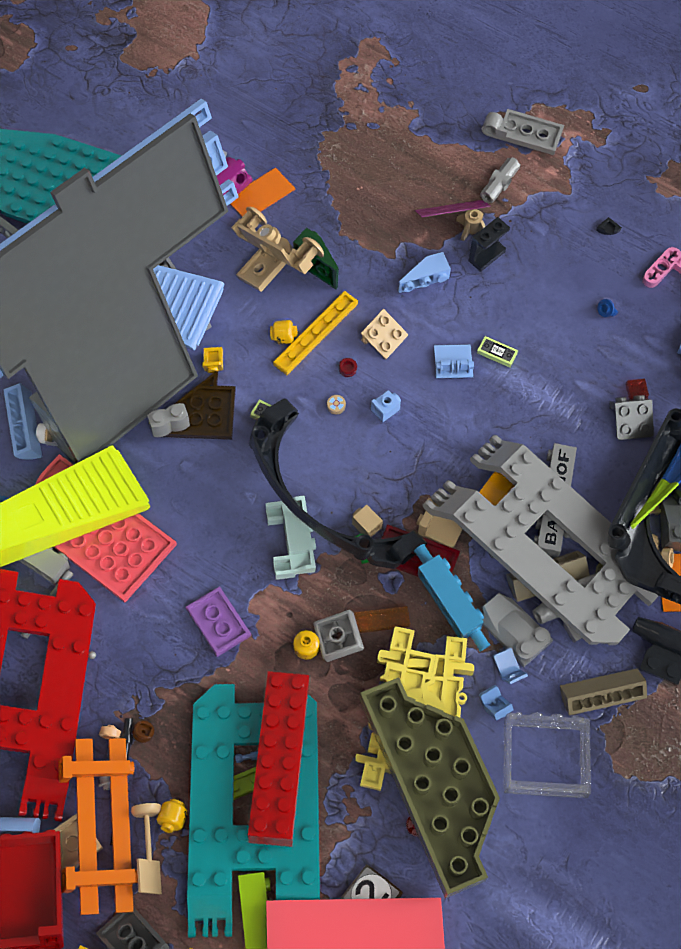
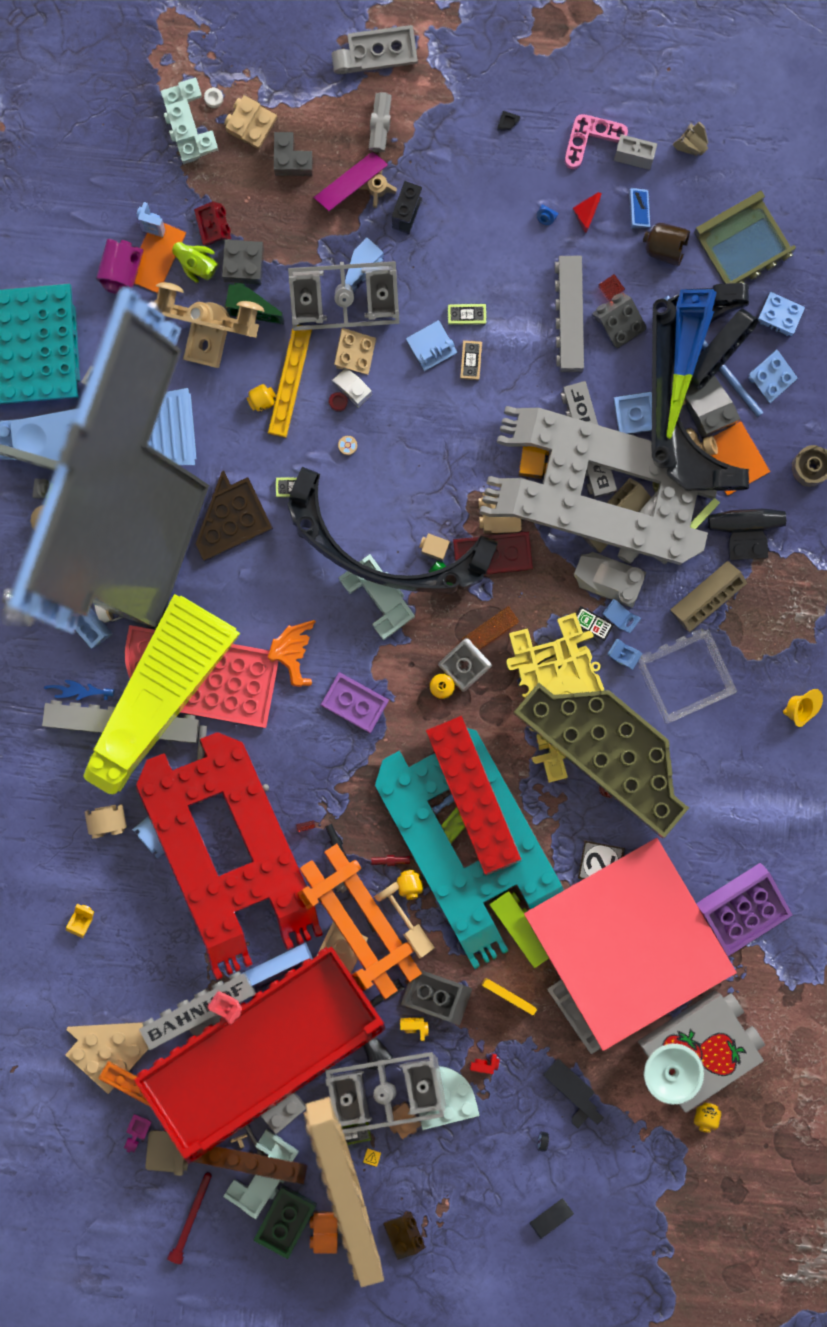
camera: 25 degrees left, 20 degrees up
light nougat tile [99,725,121,739] -> none
reddish brown tile [132,721,154,743] -> none
light grey brick [147,403,190,437] -> none
yellow bracket [202,347,223,373] -> none
light blue brick [371,390,401,422] -> none
dark azure brick [414,544,491,652] -> none
none -> light blue bracket [136,202,165,237]
none -> light aqua bracket [161,78,218,164]
none -> lime animal [172,242,219,283]
none -> dark red bracket [194,201,231,246]
none -> white tile [204,88,223,108]
none -> dark grey brick [222,239,264,285]
none -> tan plate [224,95,277,149]
none -> orange animal [268,620,316,687]
none -> dark grey brick [274,132,313,176]
none -> light grey piece [288,261,400,331]
none -> clear red tile [295,820,316,832]
none -> white slope [332,368,372,408]
none -> black piece [369,979,405,1008]
none -> dark red bar [371,855,410,867]
none -> tile [460,340,482,380]
none -> light grey brick [555,256,584,372]
none -> red slope [573,192,602,233]
none -> tile [576,606,614,642]
none -> light blue plate [614,392,652,434]
none -> yellowish green tile [690,498,720,529]
none -> yellow piece [783,689,823,727]

